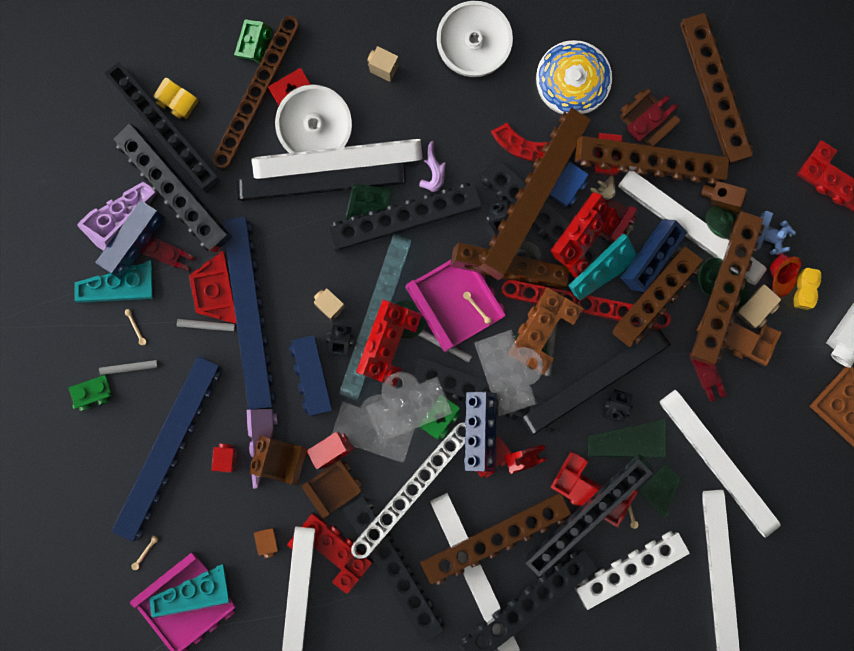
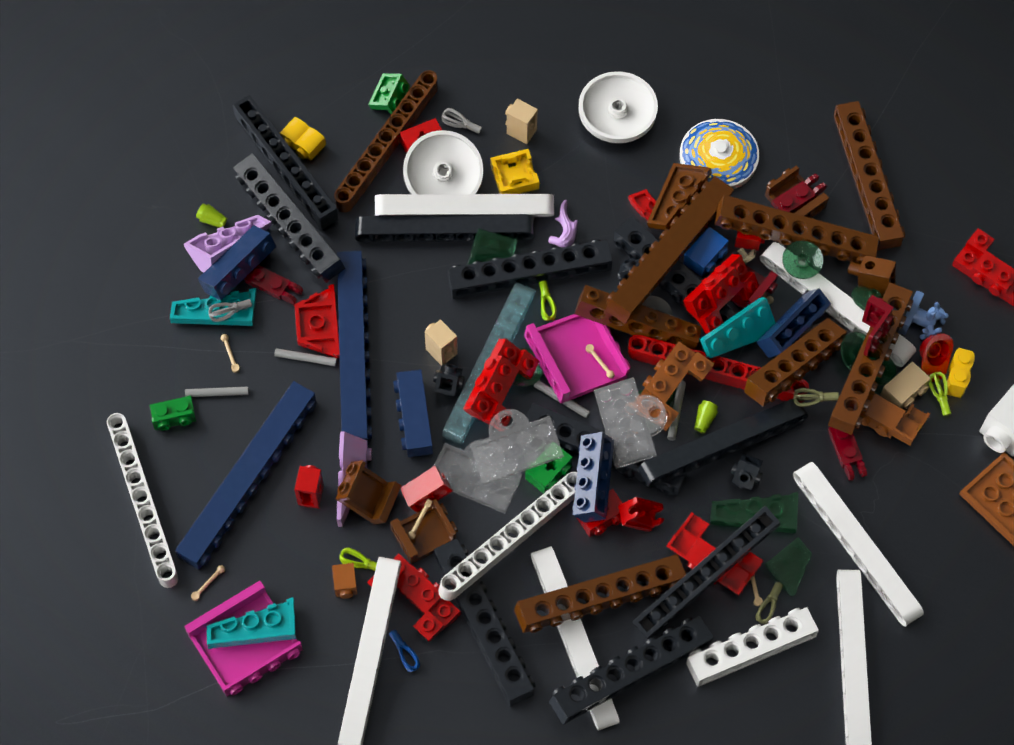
camera: 10 degrees right, 20 degrees down
none -> white beam [107,413,178,588]
none -> lime cone [196,203,228,228]
none -> light grey piece [208,299,252,322]
none -> lime piece [339,548,377,571]
none -> blue piece [389,630,420,672]
none -> tan hinge [407,498,432,540]
none -> light grey piece [442,108,482,134]
none -> yellow brick [490,149,540,194]
none -> lime piece [539,281,557,321]
none -> reddish brown wing [647,163,712,230]
none -> lime cone [694,400,718,433]
none -> olive piece [755,582,783,625]
none -> clear green dish [782,241,823,279]
none -> olive piece [793,388,839,407]
none -> dark red bracket [862,295,894,356]
none -> lime piece [928,372,951,416]

